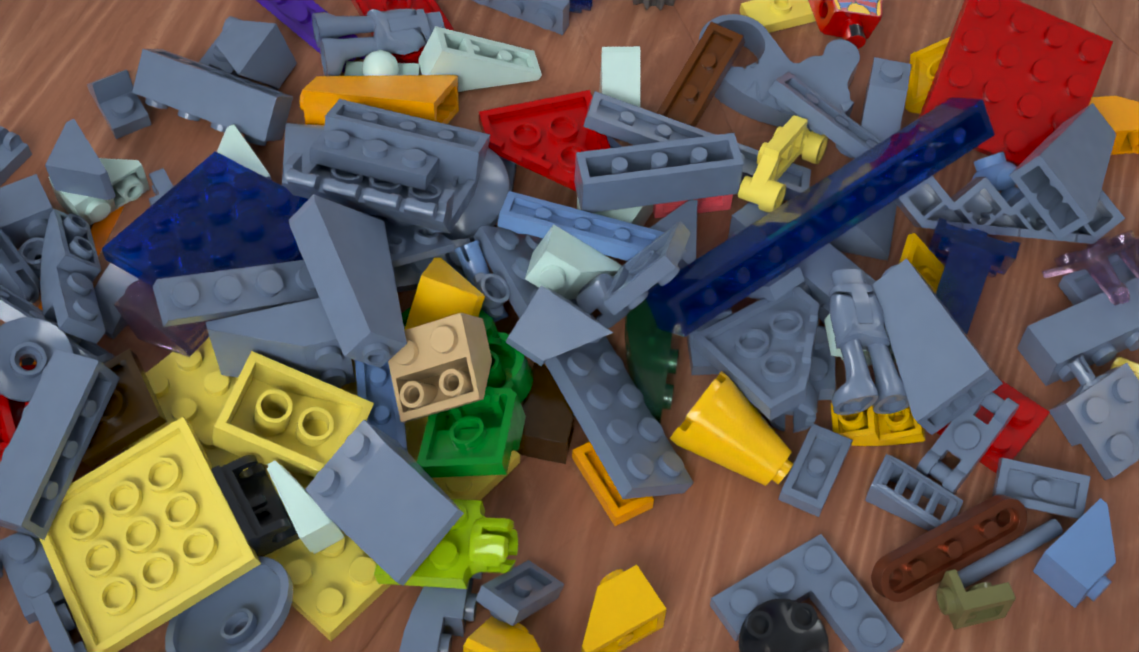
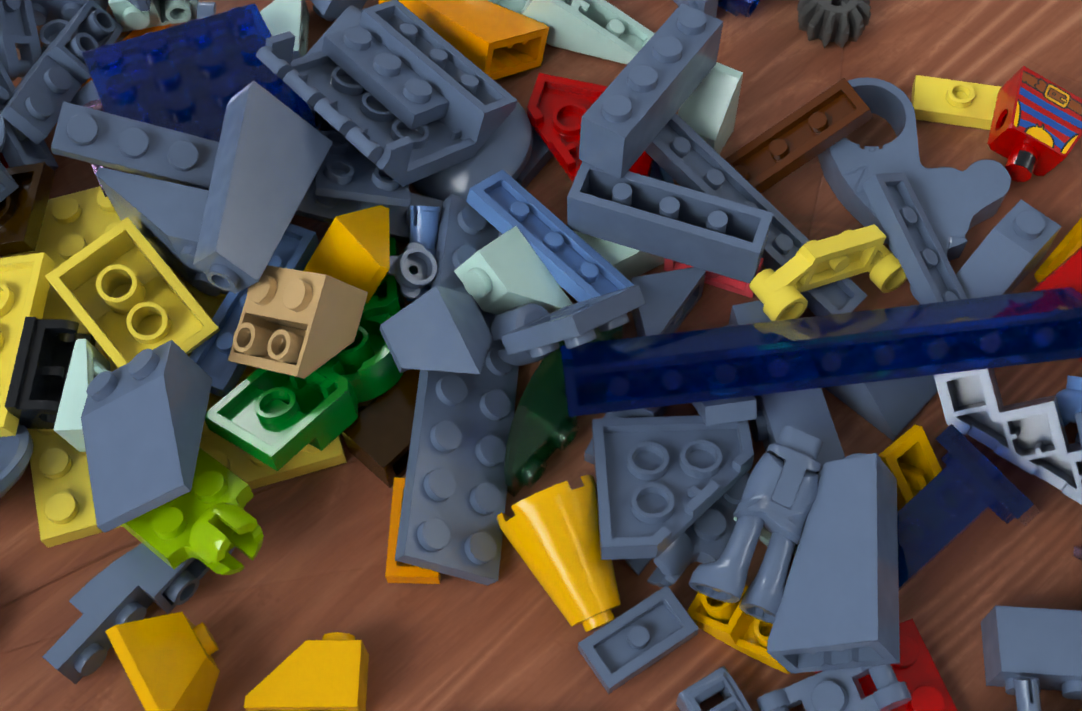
camera: 35 degrees right, 5 degrees up
sand blue plate [475,560,564,626] -> none
none -> sand blue brick [579,3,724,179]

